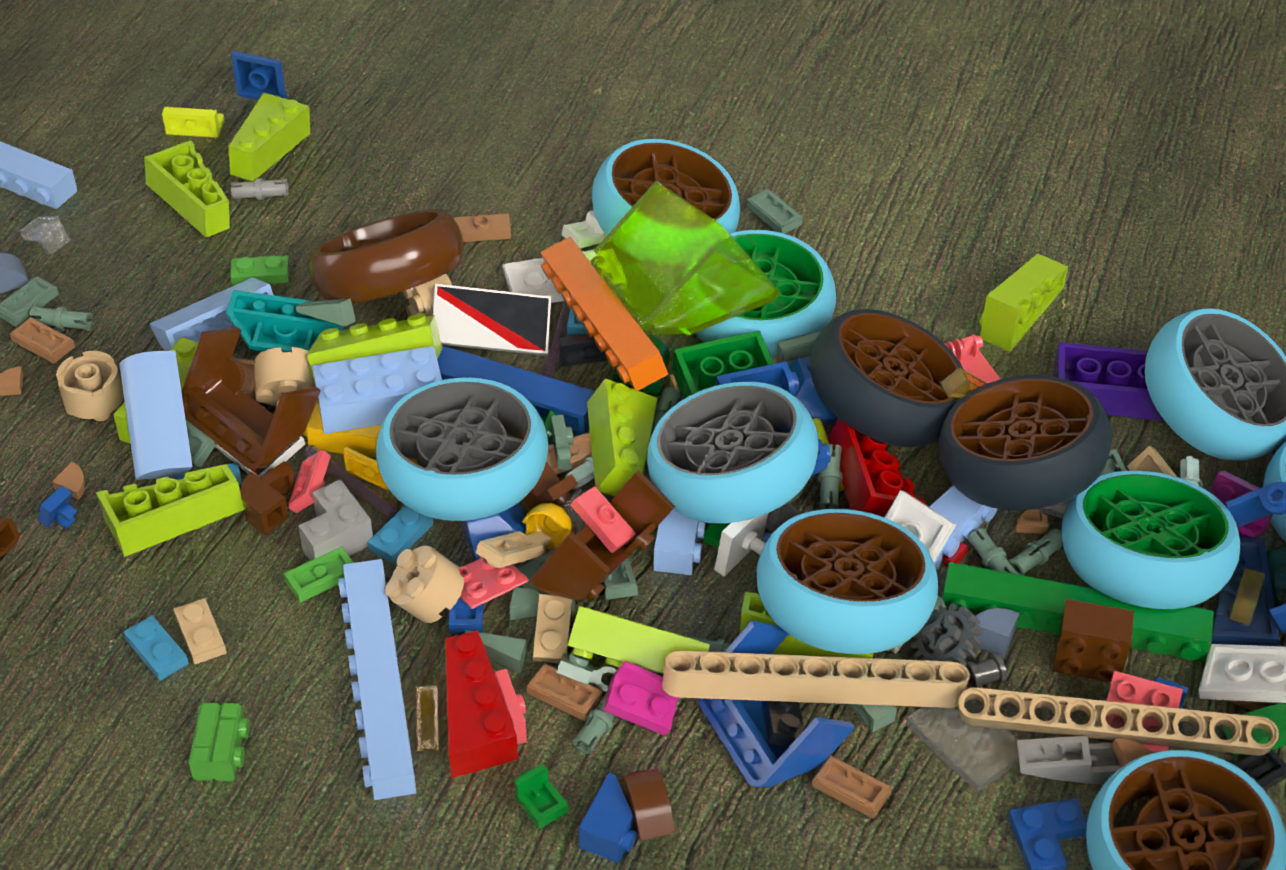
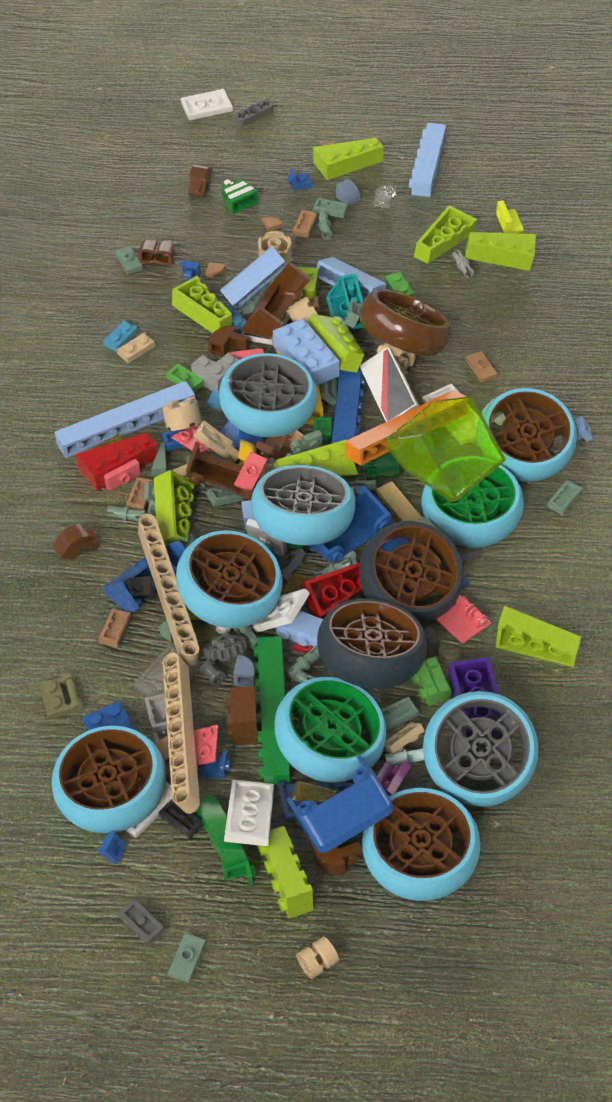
camera: 75 degrees right, 5 degrees up
bright green brick [189,703,250,781] -> none
blue slope [231,51,286,100] -> none
green bracket [514,764,569,829] -> none
blue slope [579,773,637,863] -> none
dark pink bracket [603,661,681,736] -> none
green brick [672,330,774,400] -> none
clear yellow piece [940,367,988,398] -> none

